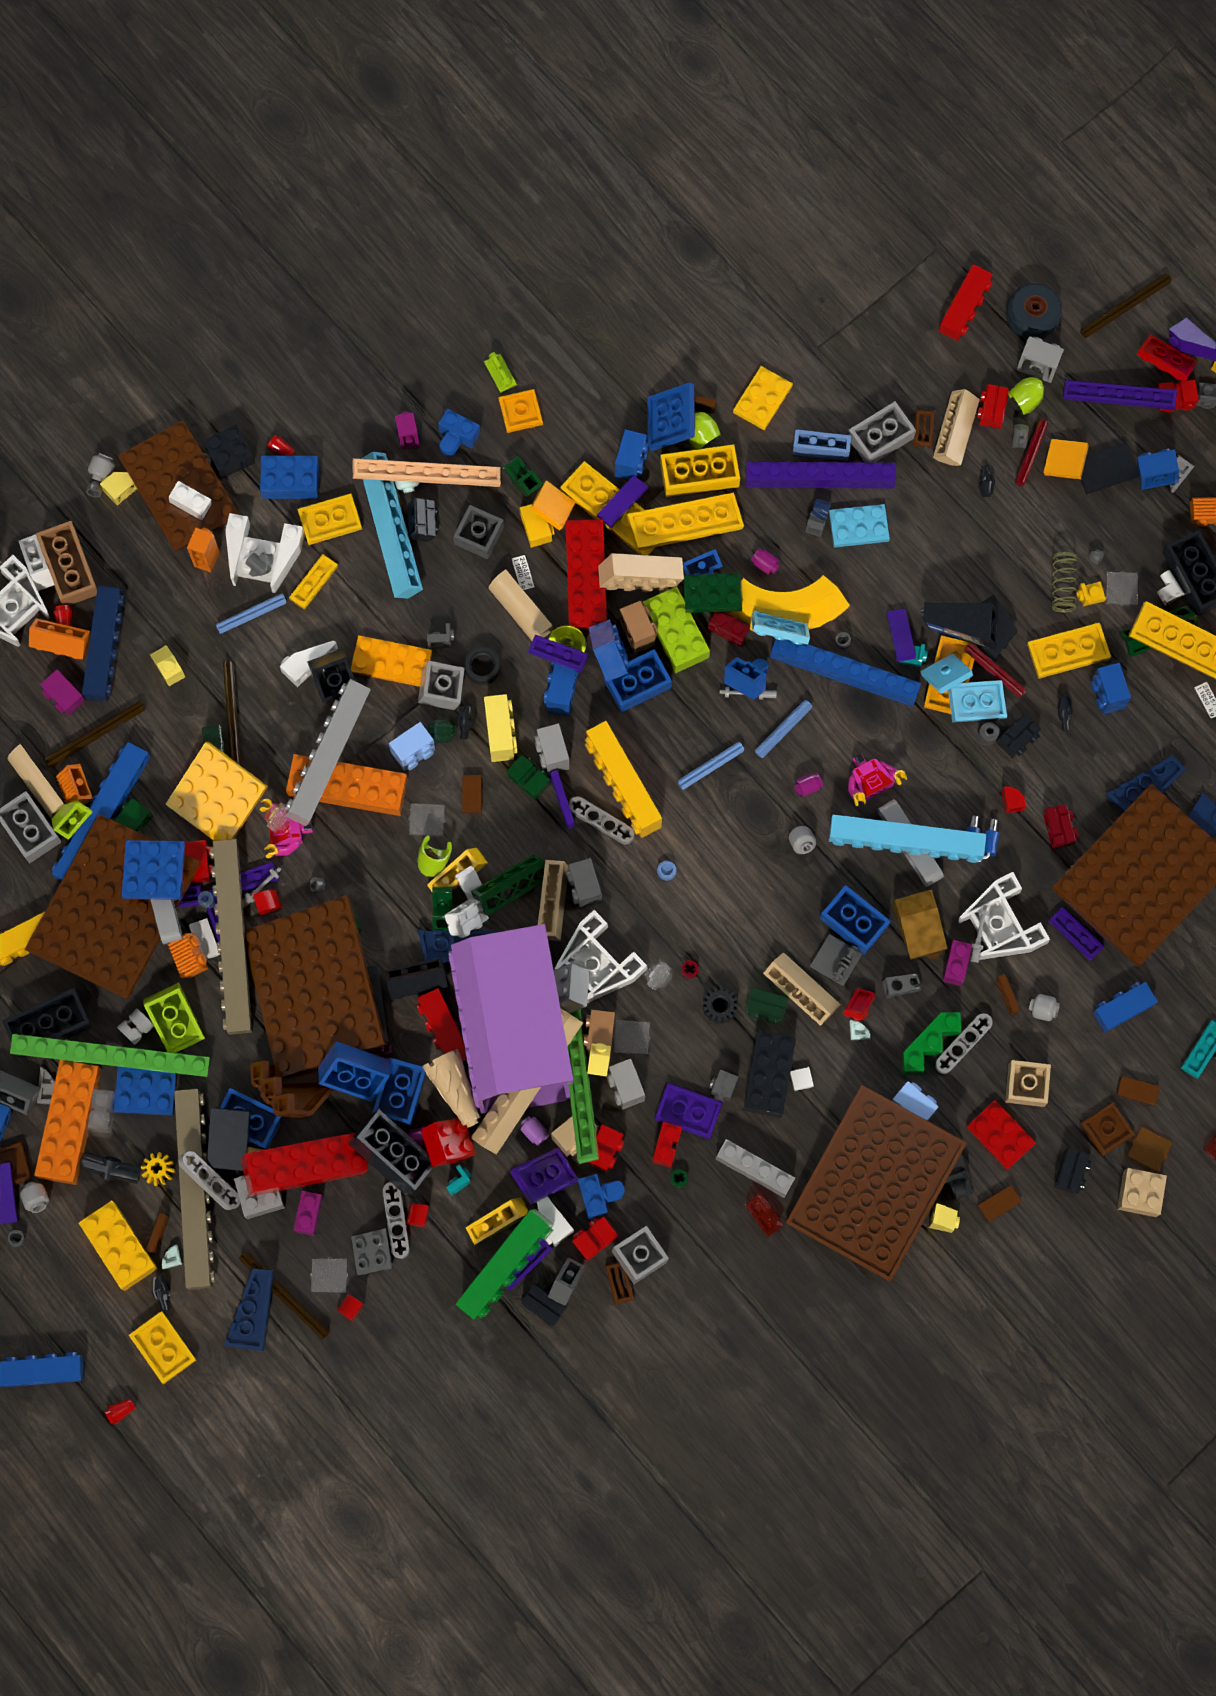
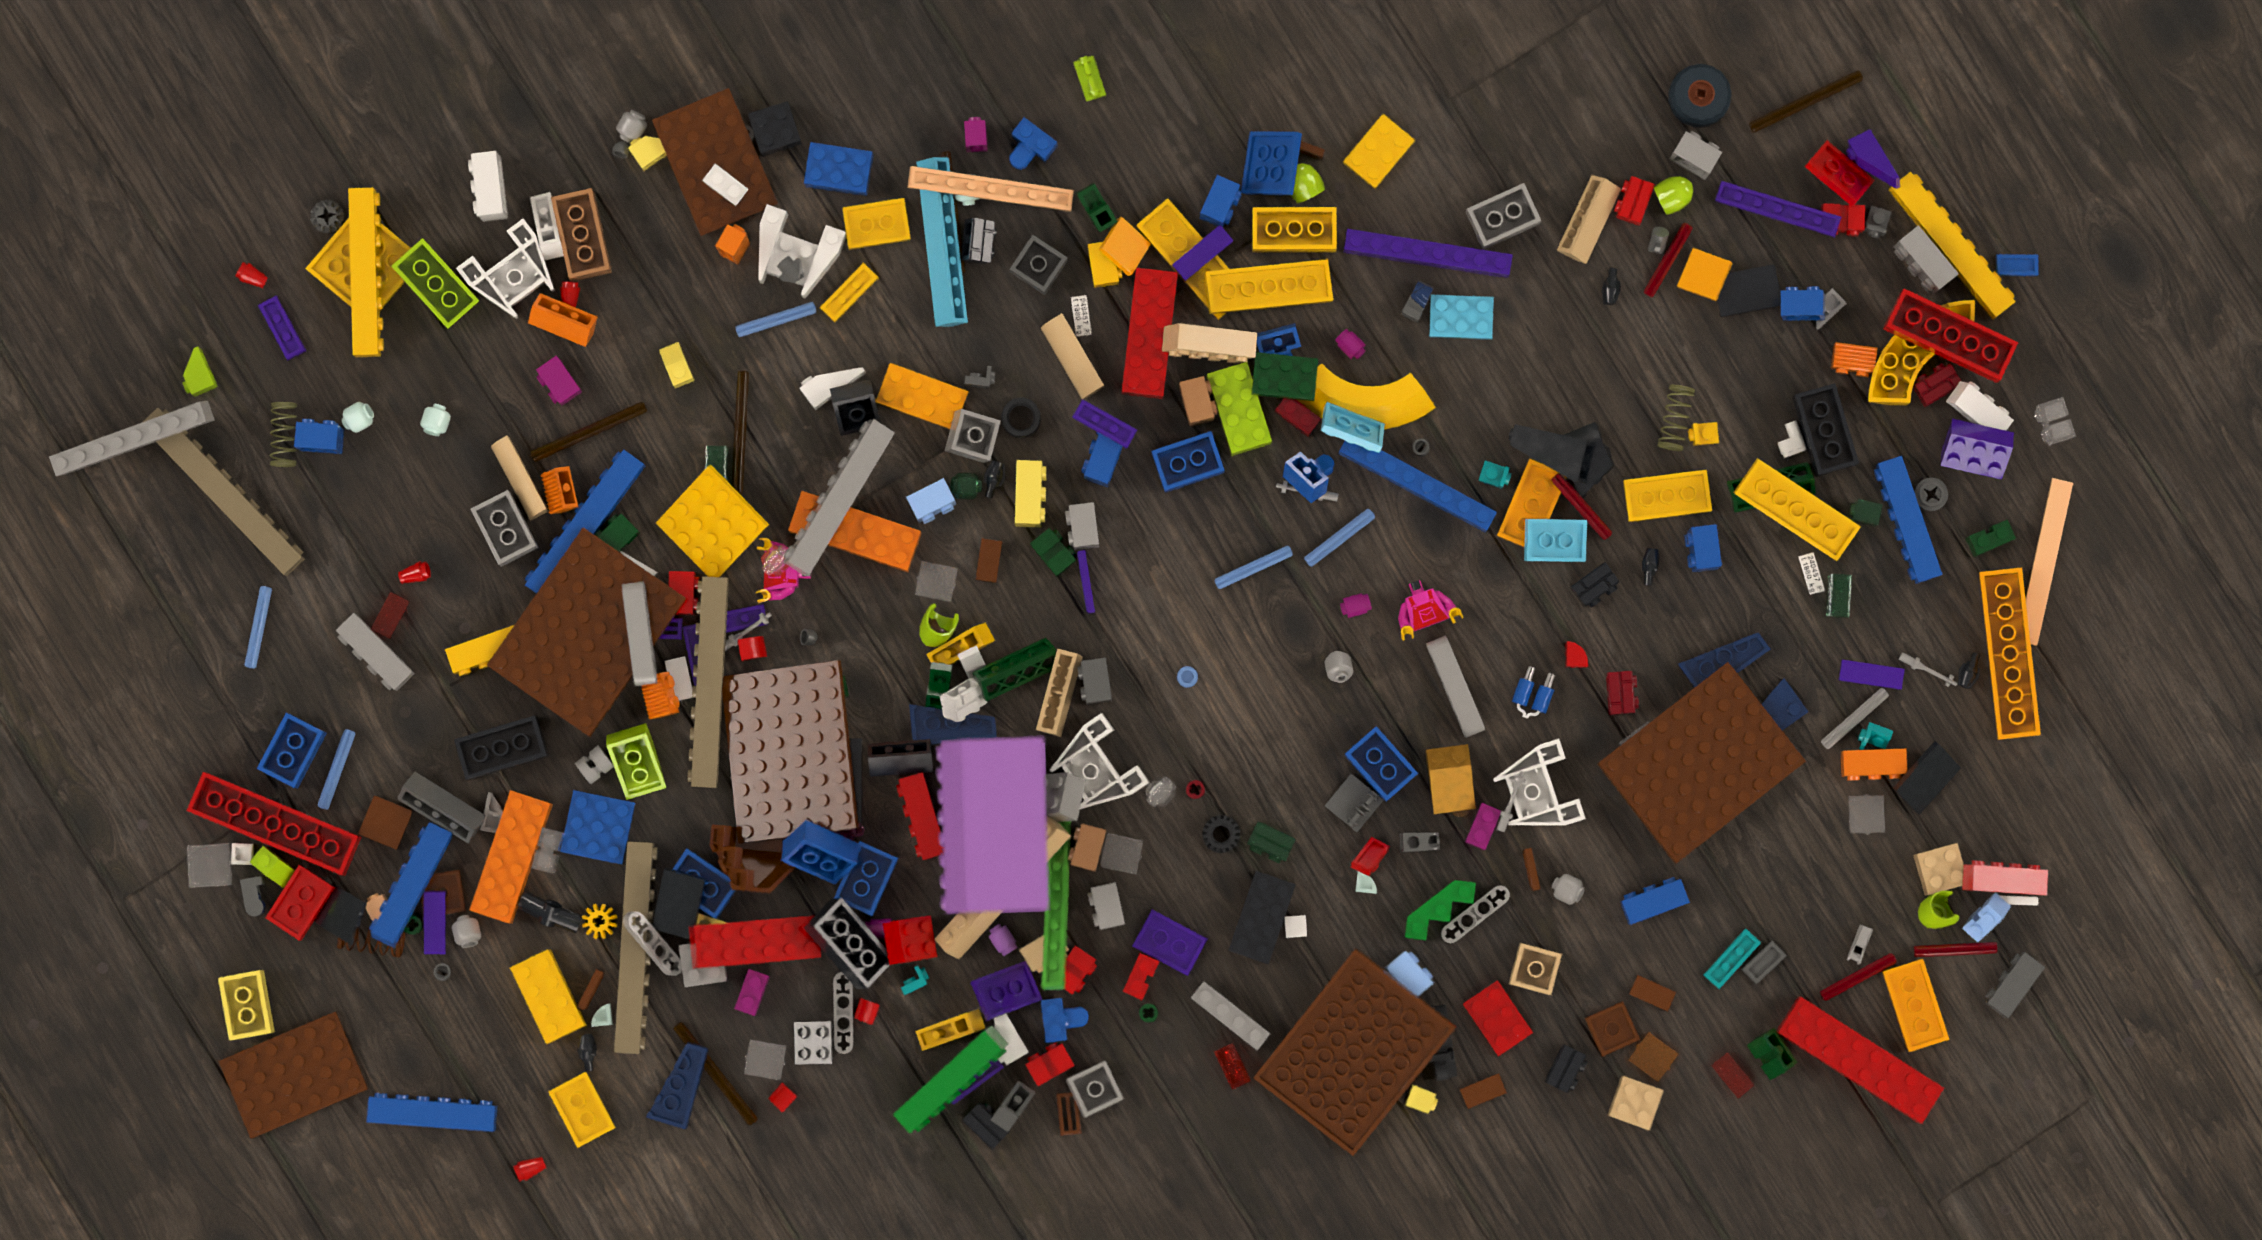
camera: 10 degrees right, 10 degrees up
bright green plate [10,1034,210,1077] -> none
lime slope [51,801,92,840] -> none
dark blue brick [82,586,125,701] -> none
blue plate [121,840,185,900] -> none
clear light blue pin [198,891,214,909] -> none
red cone [267,435,296,456] -> none
tan cone [422,1049,479,1128] -> none
light orange tile [498,389,543,433] -> none
neon yellow dish [549,626,586,652] -> none
light grey beam [569,797,634,845] -> none
yellow brick [585,721,662,838] -> none
light yellow brick [587,1043,611,1076] -> none
blue brick [589,619,629,682] -> none
flat silver brick [709,1070,738,1102] -> none
tan brick [763,952,841,1026] -> none
medium blue brick [792,430,851,461] -> none
medium azure brick [829,815,986,863] -> none
dark purple tile [887,609,916,662] -> none
reddish brown tile [913,410,935,448] -> none
medium azure plate [921,653,973,694] -> none
red brick [938,264,993,341] -> none
flat silver brick [978,723,999,746] -> none
dark purple tile [1049,907,1105,961] -> none
dark grey hinge [1089,549,1104,565] -> none
clear piece [1106,571,1138,606] -> none

